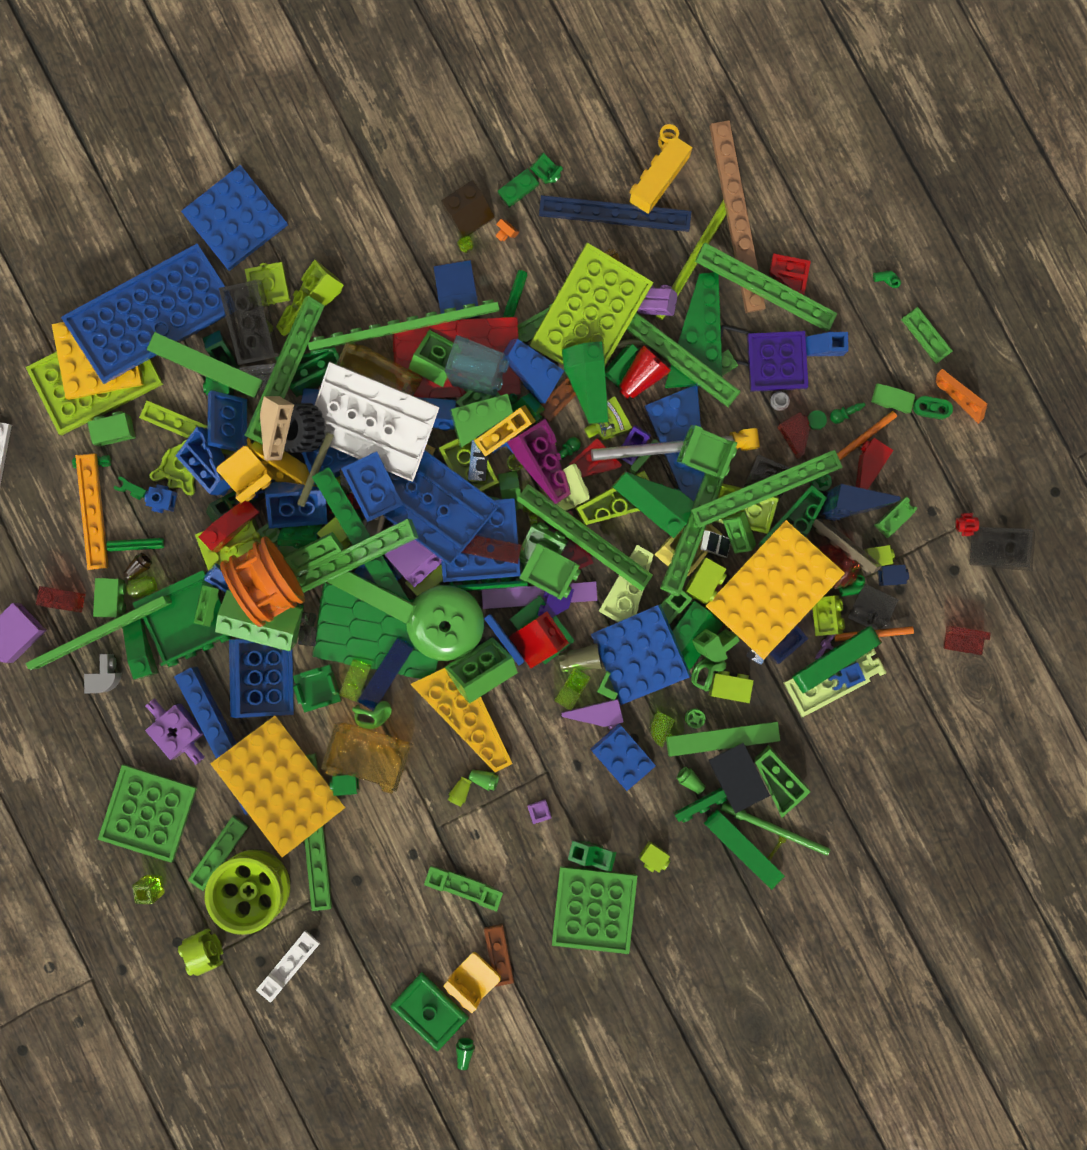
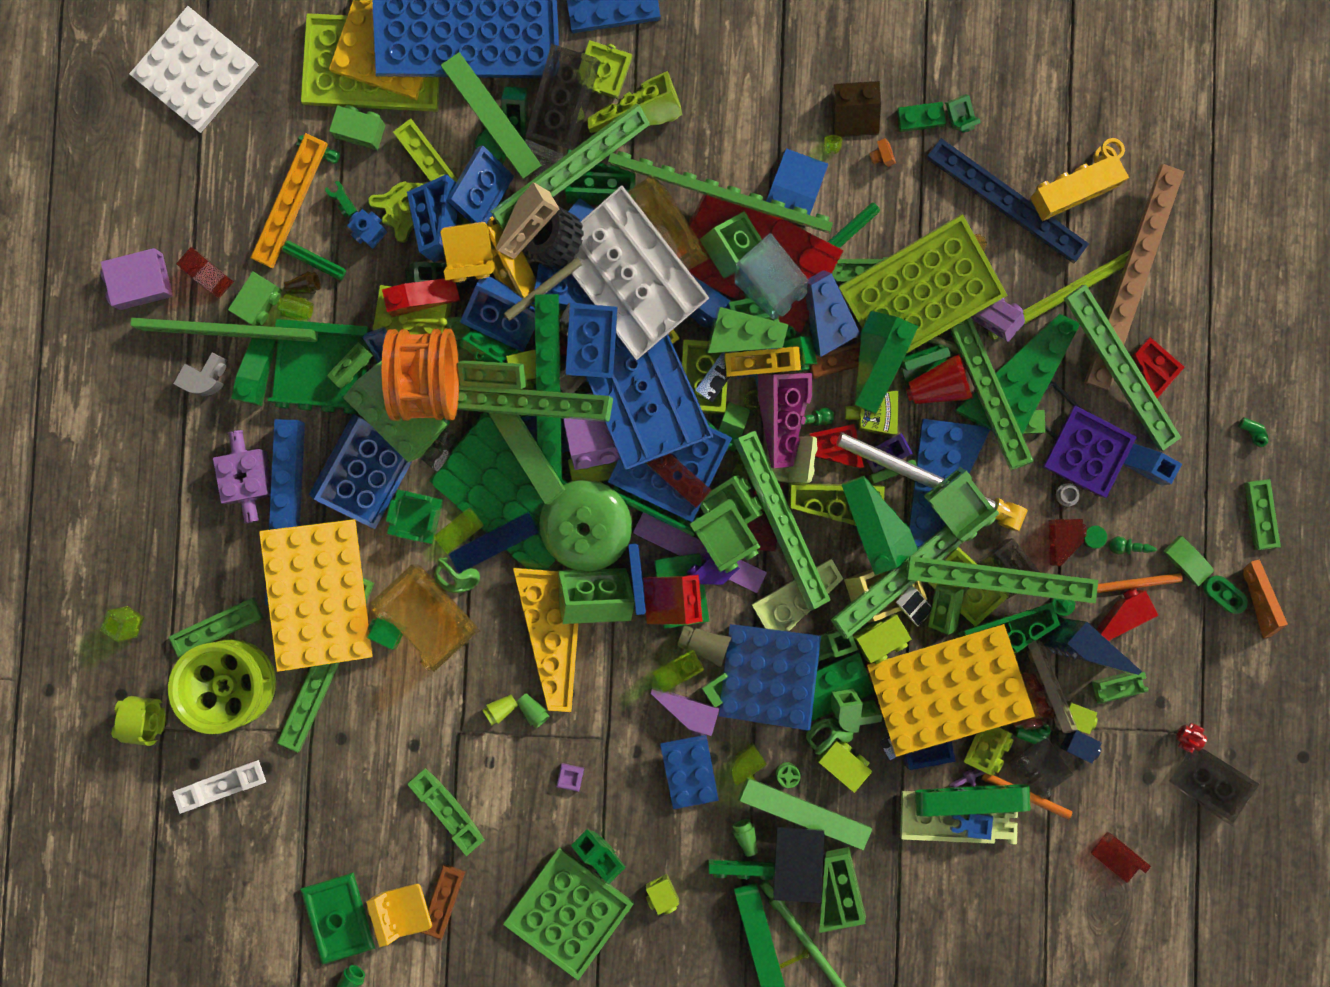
camera: 30 degrees right, 0 degrees up
bright green plate [98,764,197,863] -> none

